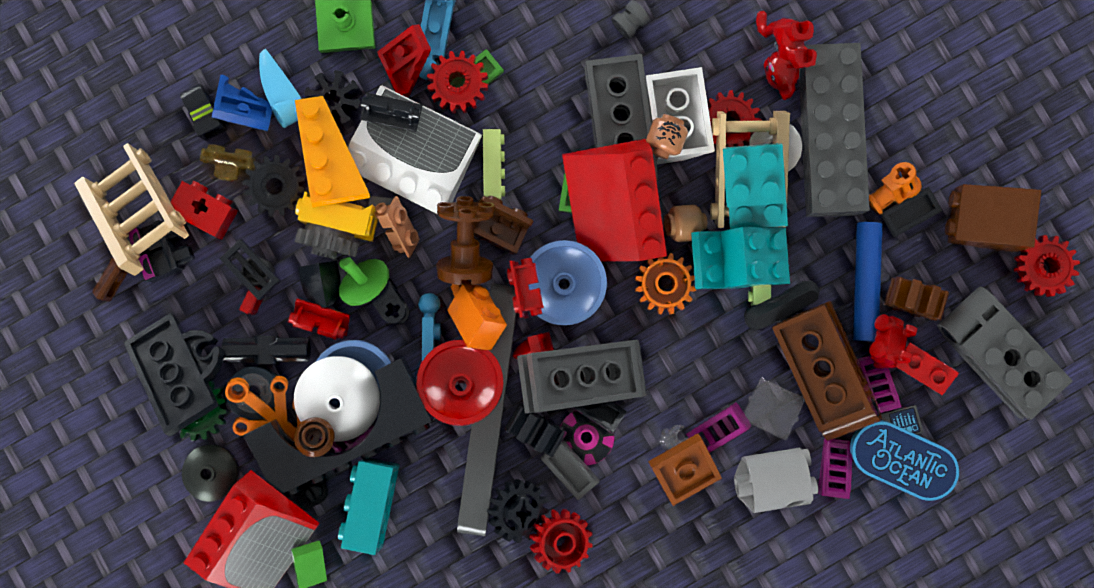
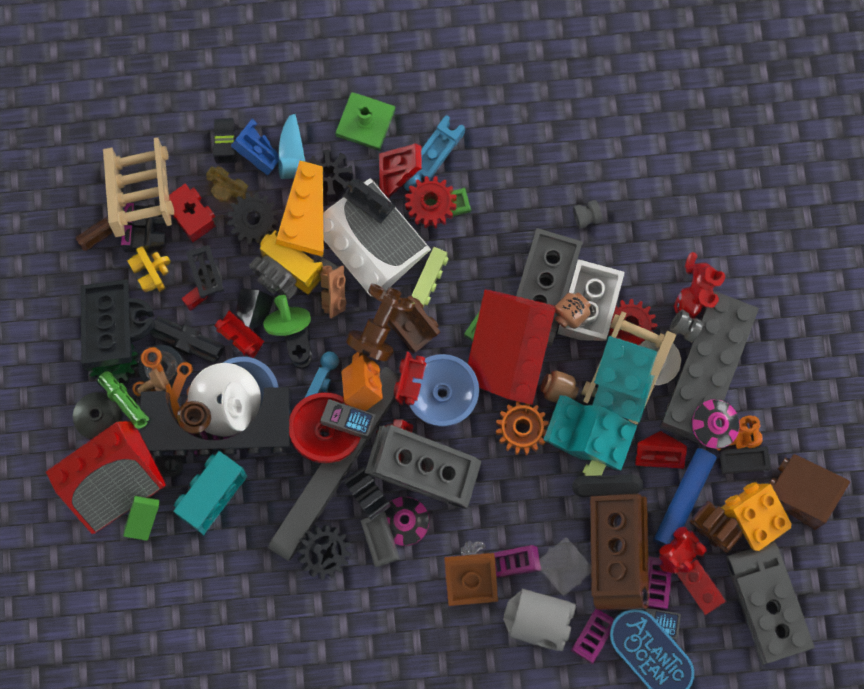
camera: 20 degrees right, 10 degrees down
red gear [529,509,593,573] -> none
black tile [572,401,627,434] -> none
red gear [1013,235,1080,297] -> none
none -> bright green pin [98,371,149,429]
none -> yellow hips [128,246,171,292]
none -> medium nougat plate [137,368,170,395]
none -> white dish [221,382,252,431]
none -> tile [320,399,375,439]
none -> red slope [635,431,687,469]
none -> dark grey wheel [670,309,704,343]
none -> dish [692,399,740,449]
none -> light orange bracket [721,482,792,551]

